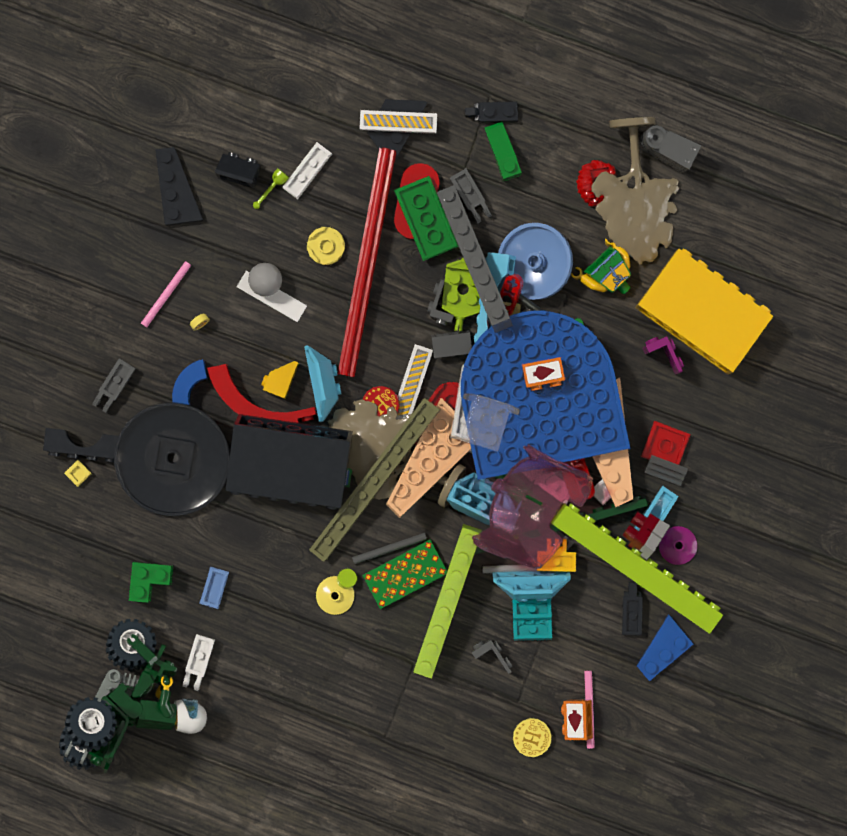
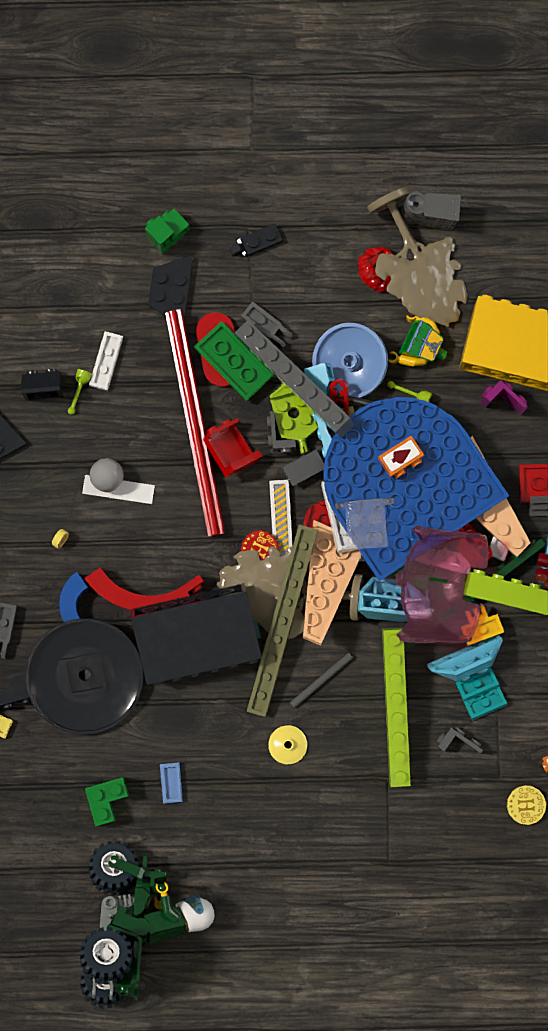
camera: 25 degrees left, 5 degrees down
bright pink bar [141,261,191,327] -> none
white hinge [183,634,215,691] -> none
yellow slope [261,361,299,399] -> none
medium azure wedge [304,346,341,422] -> none
light yellow tile [307,227,345,265] -> none
lime tile [337,569,357,589] -> none
tile [360,110,437,134] -> none
green tile [362,540,447,609] -> none
light grey bar [483,564,537,573] -> none
green slope [484,122,522,182] -> none
none -> green brick [145,209,190,254]
none -> red panel [202,418,262,478]
none -> lime hinge [387,381,432,402]

